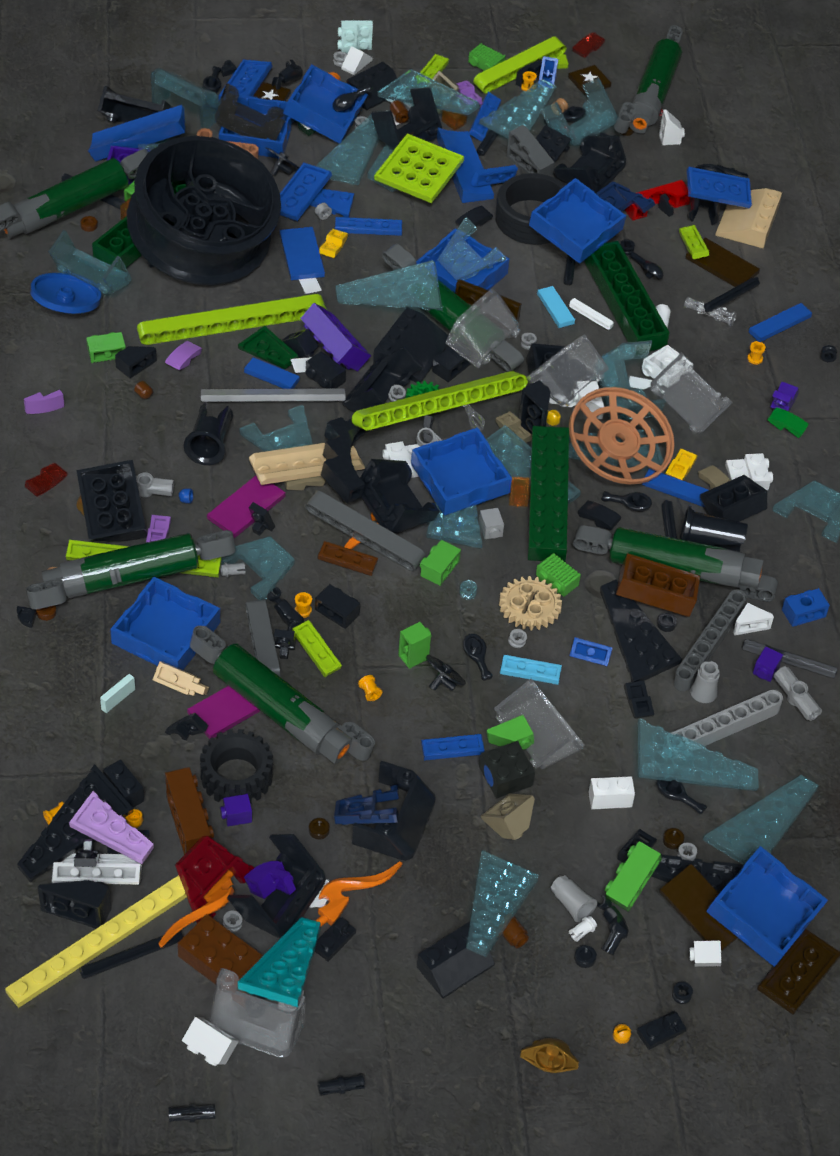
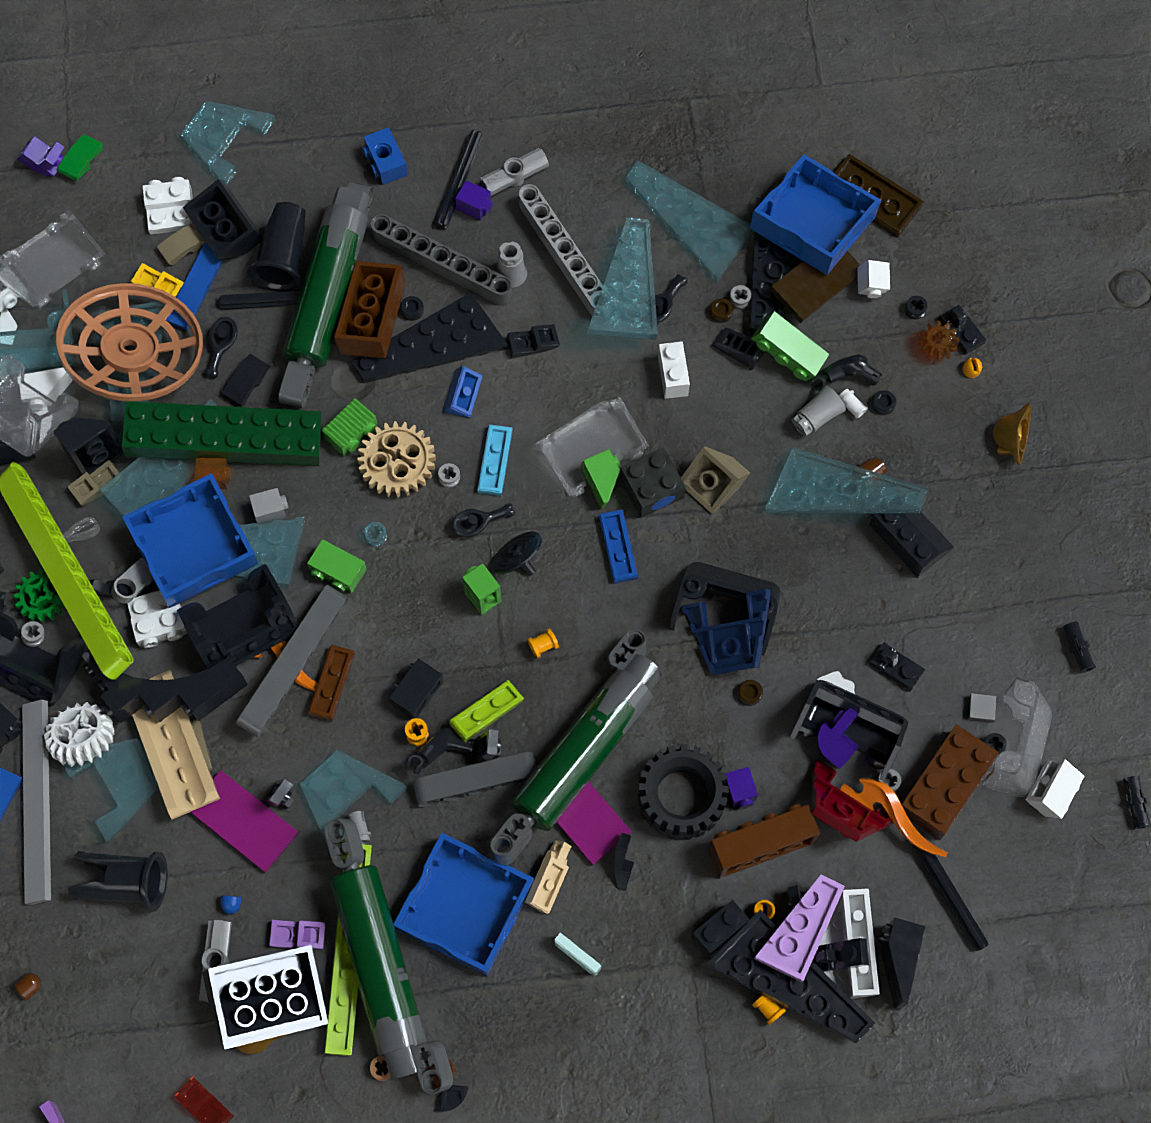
camera: 90 degrees left, 20 degrees up
light yellow plate [5,875,187,1008] -> none
teal wing [238,917,321,1007] -> none
orange piece [315,861,402,927] -> none
white slope [733,603,774,636] -> none
none -> white gear [44,702,115,767]
none -> clear orange gear [919,320,959,362]

